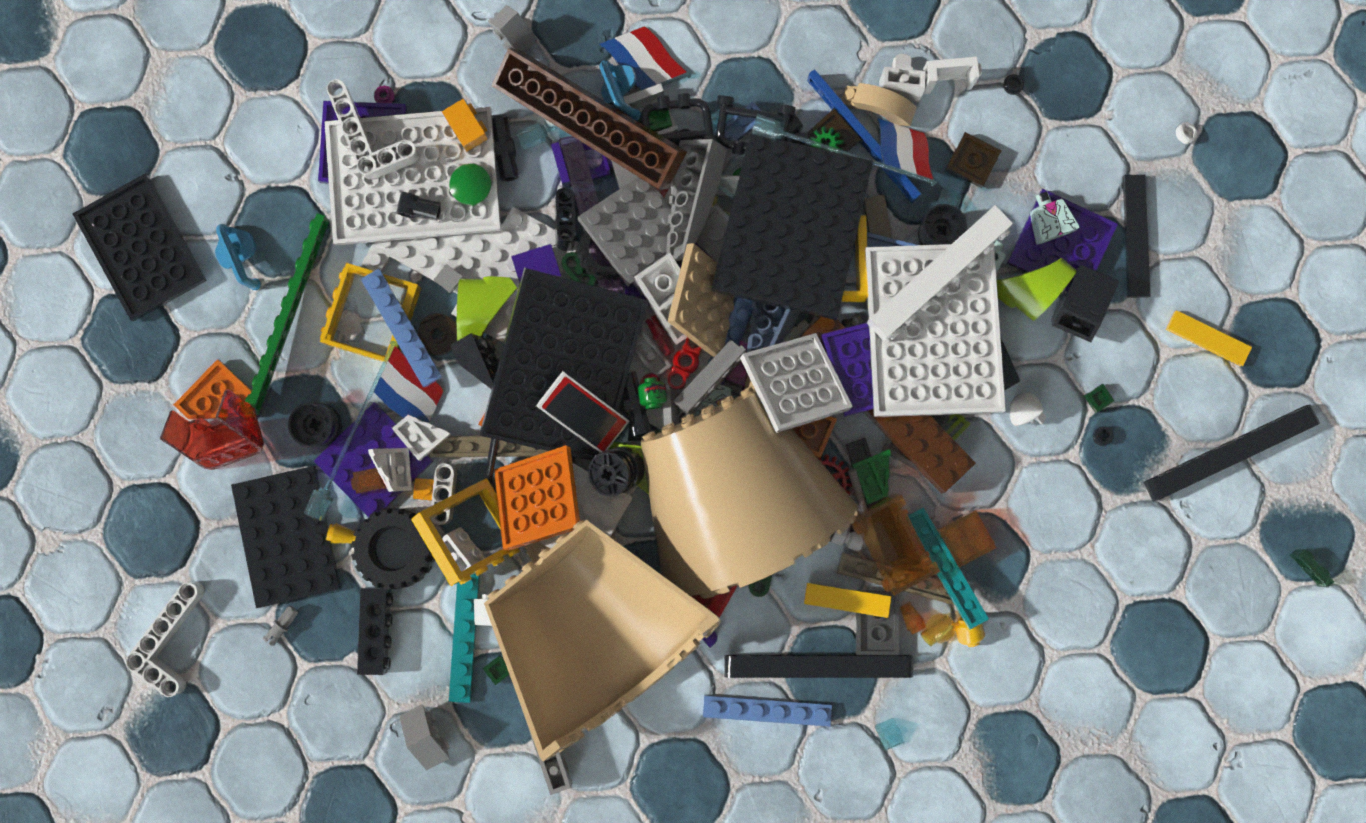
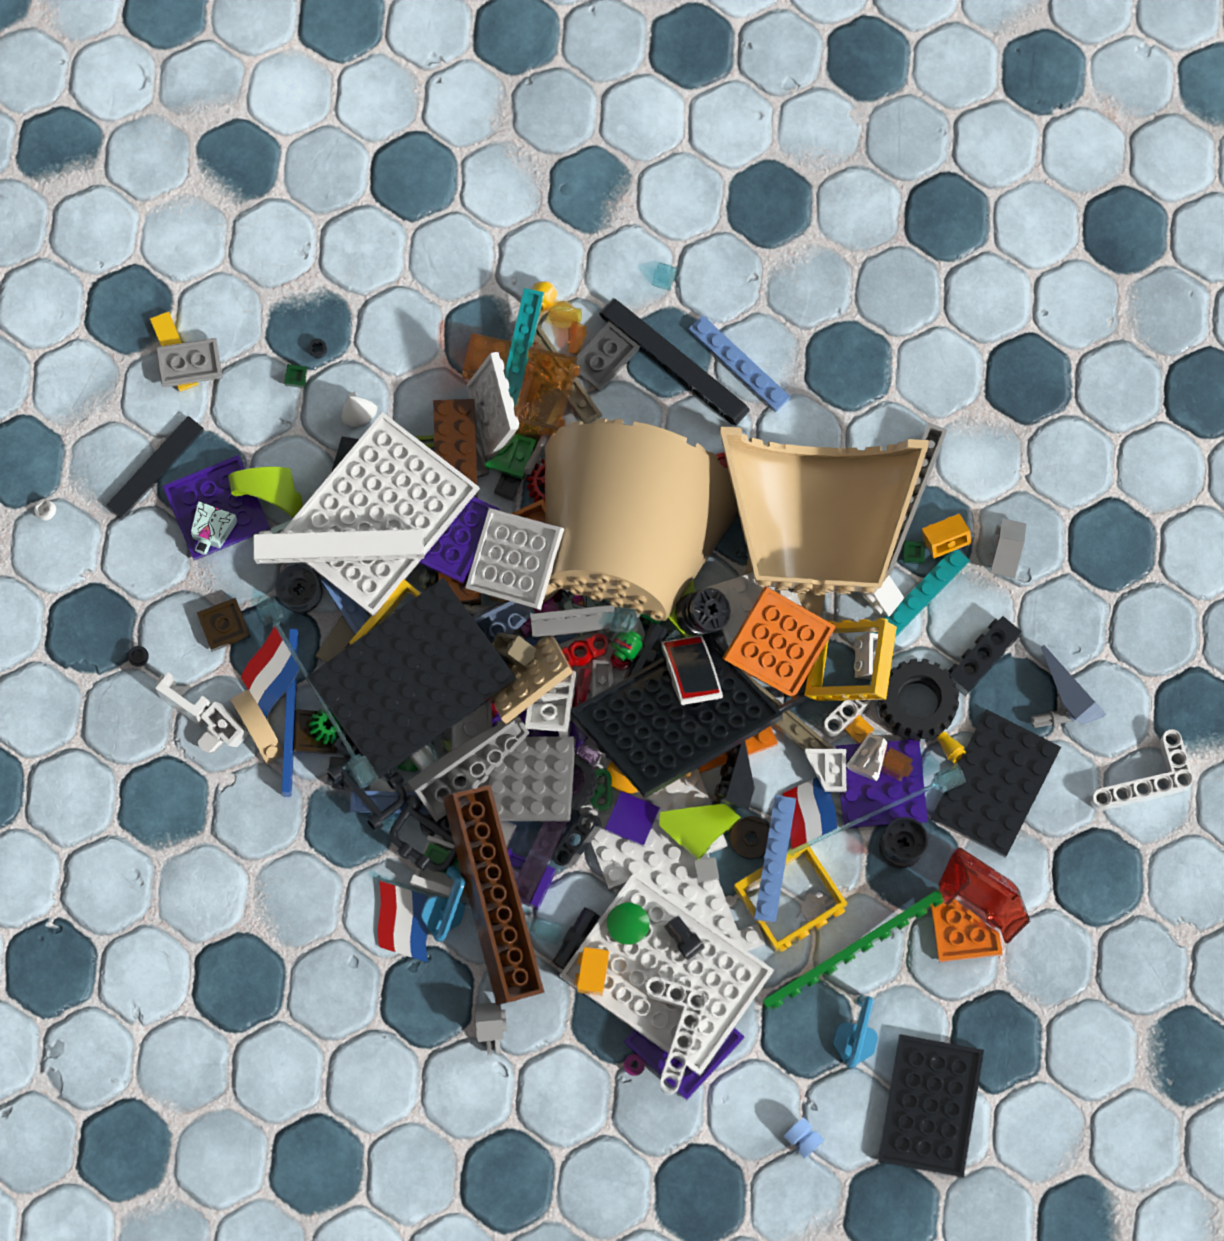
camera: 140 degrees left, 10 degrees down
yellow tile [804,583,892,618] -> none
black slope [1051,264,1119,343] -> none
black beam [1143,404,1320,502] -> none
clear green plate [1290,550,1334,587] -> none
none -> light grey tile [156,338,223,388]
none -> white plate [466,352,519,460]
none -> dark tan brick [492,632,536,667]
none -> clear light blue slope [610,607,638,633]
none -> light blue wheel [783,1117,825,1159]
none -> light orange brick [922,514,971,558]
none -> sand blue wedge [1041,645,1106,725]

